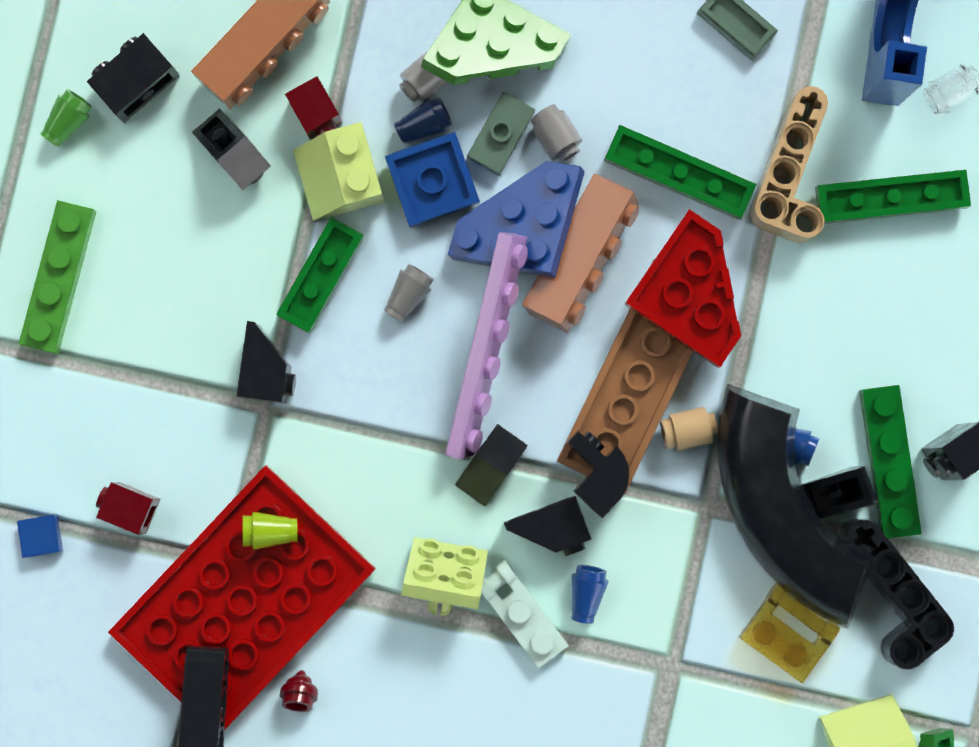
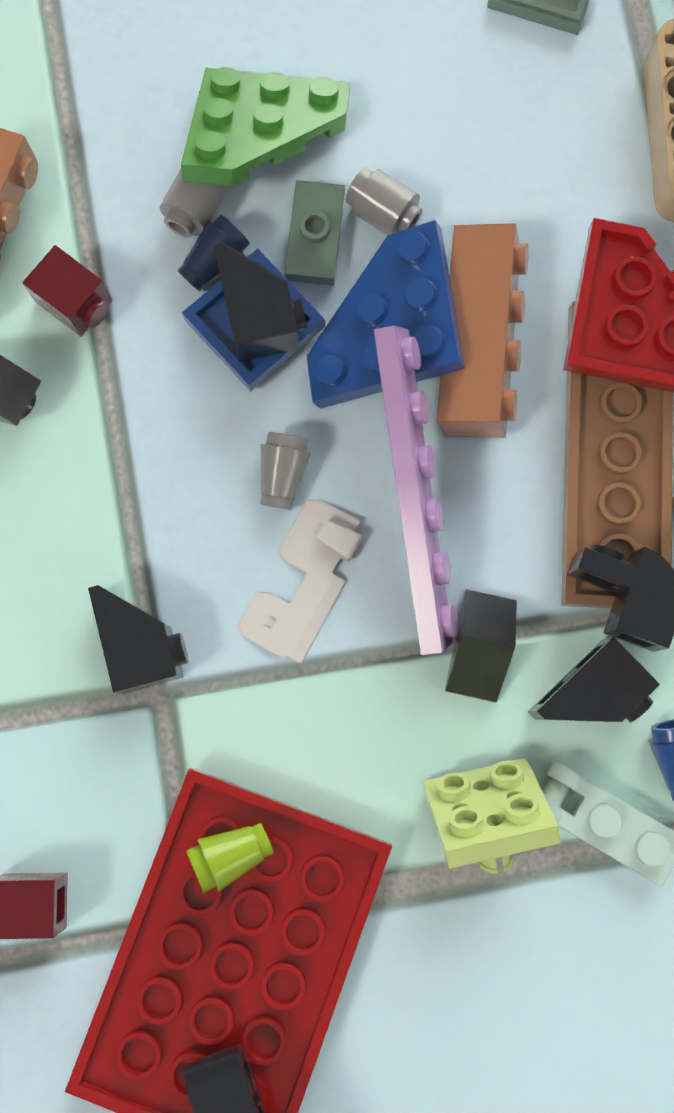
camera: 25 degrees left, 5 degrees down
green plate [276,217,365,334] -> none
dark red plate [279,670,318,712] -> none
yellowish green slope [293,122,385,222] -> none
green plate [604,124,757,220] -> none
none -> black slope [214,243,307,362]
none -> white piece [237,500,363,664]

